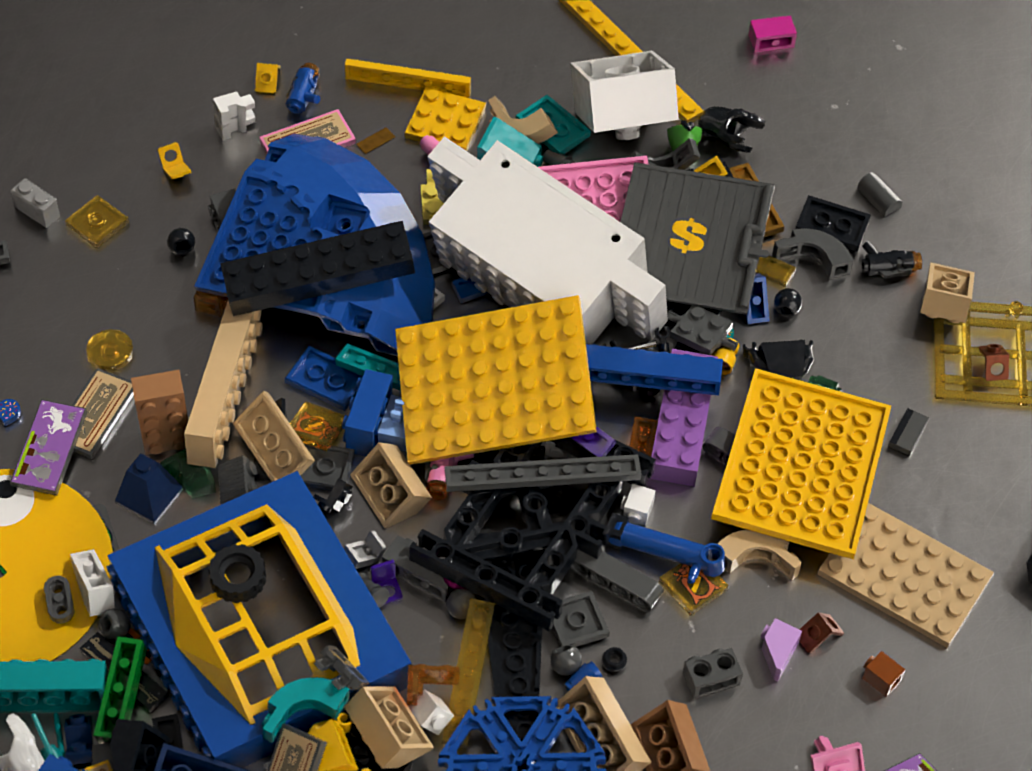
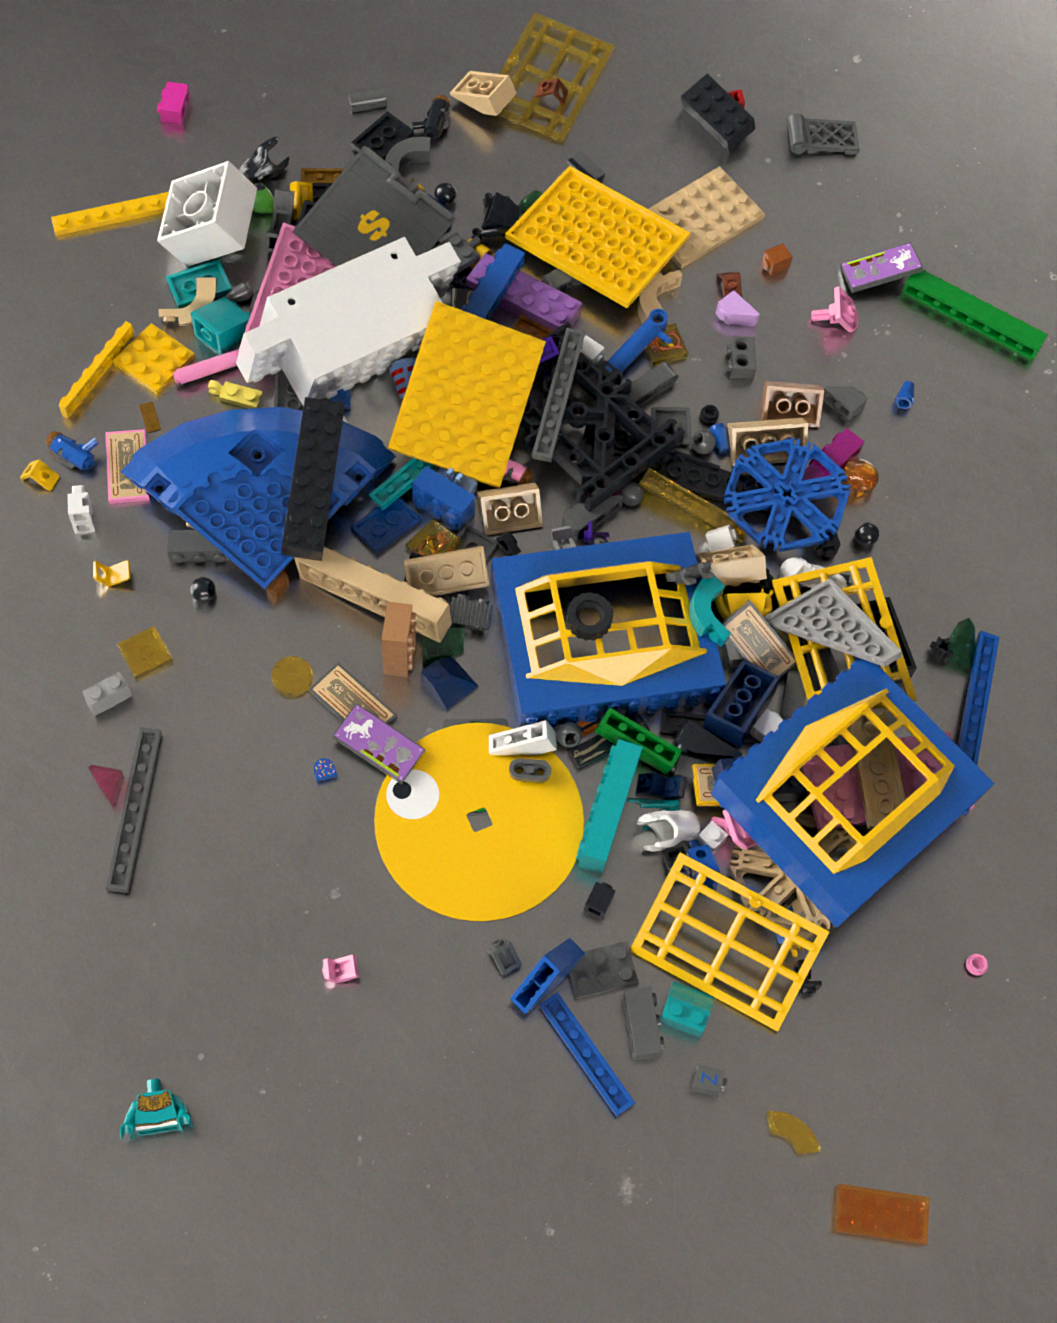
camera: 75 degrees left, 10 degrees up
clear orange bracket [407,664,460,706] -> none

